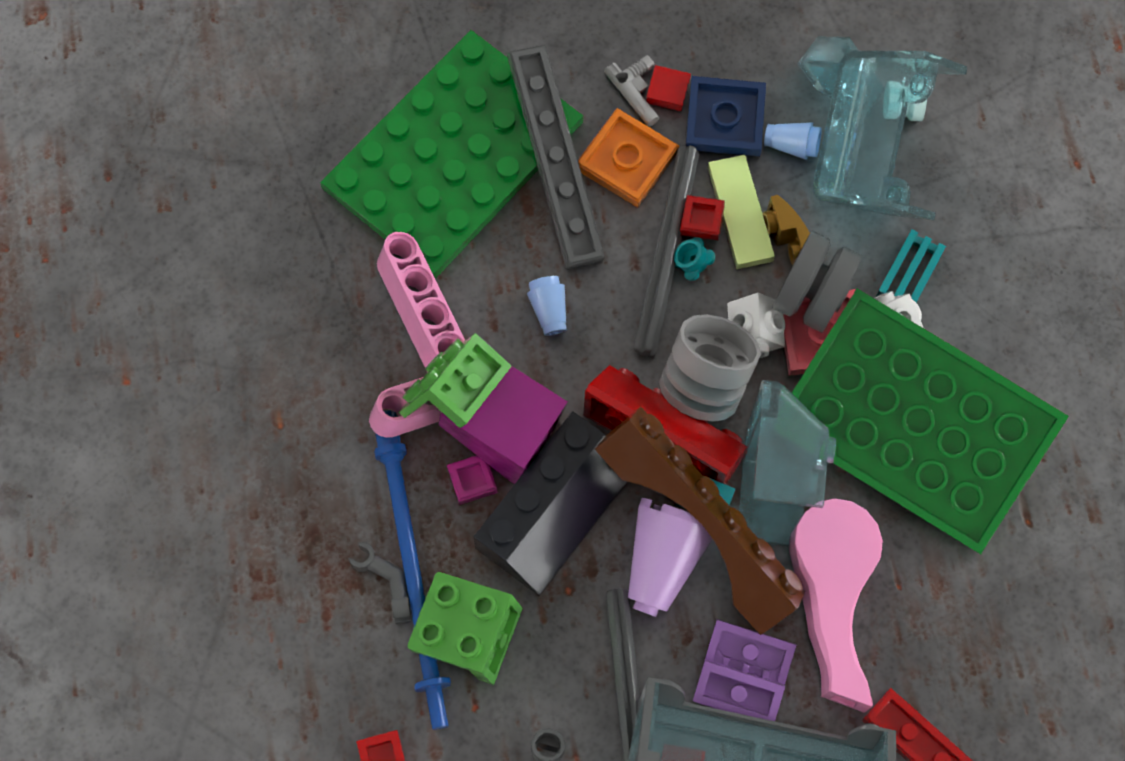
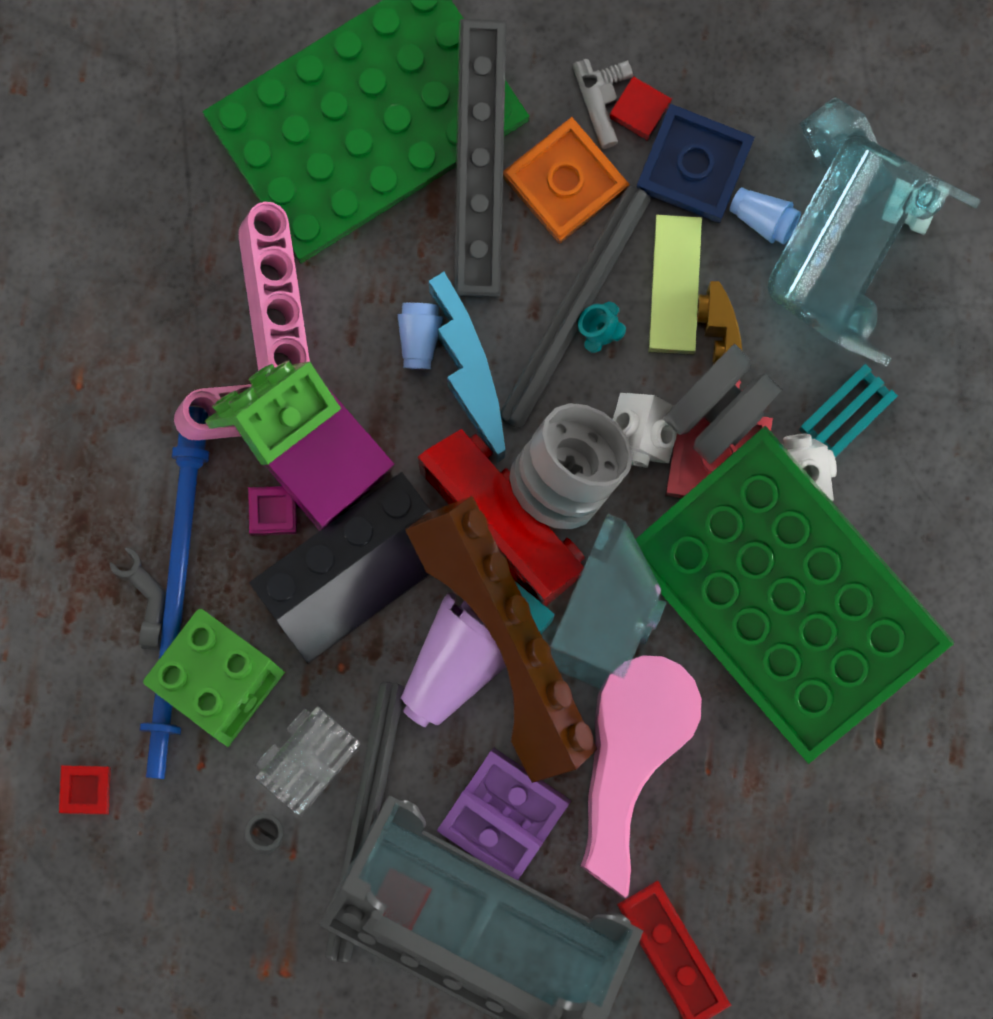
camera: 15 degrees right, 10 degrees up
red tile [680,195,725,241] -> none
none -> clear brick [255,706,362,817]
none -> medium azure slope [429,272,506,462]

